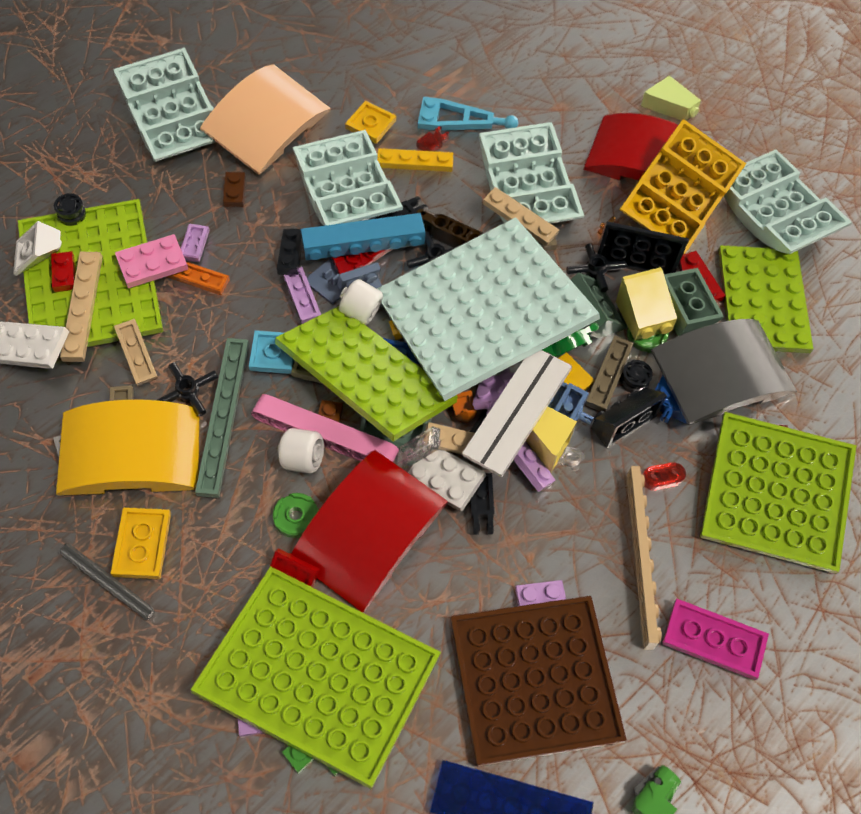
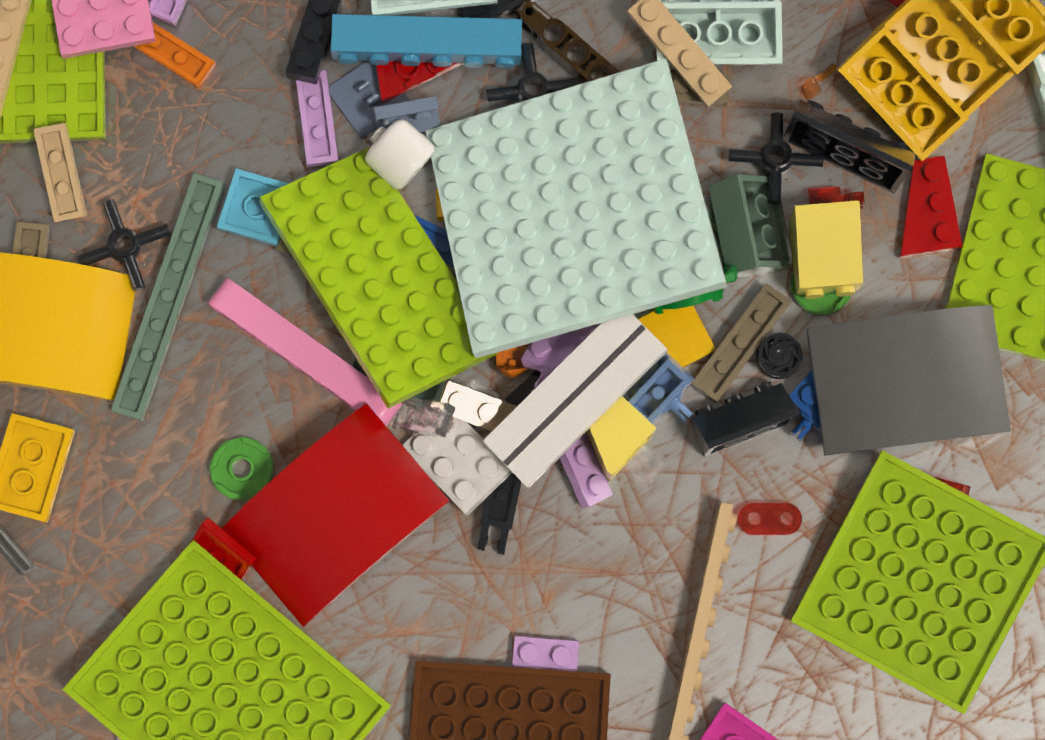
camera: 15 degrees right, 20 degrees up
white head [277,428,324,474] -> none
dark orange plate [318,400,343,423] -> none
sand green slope [664,268,724,336] -> none

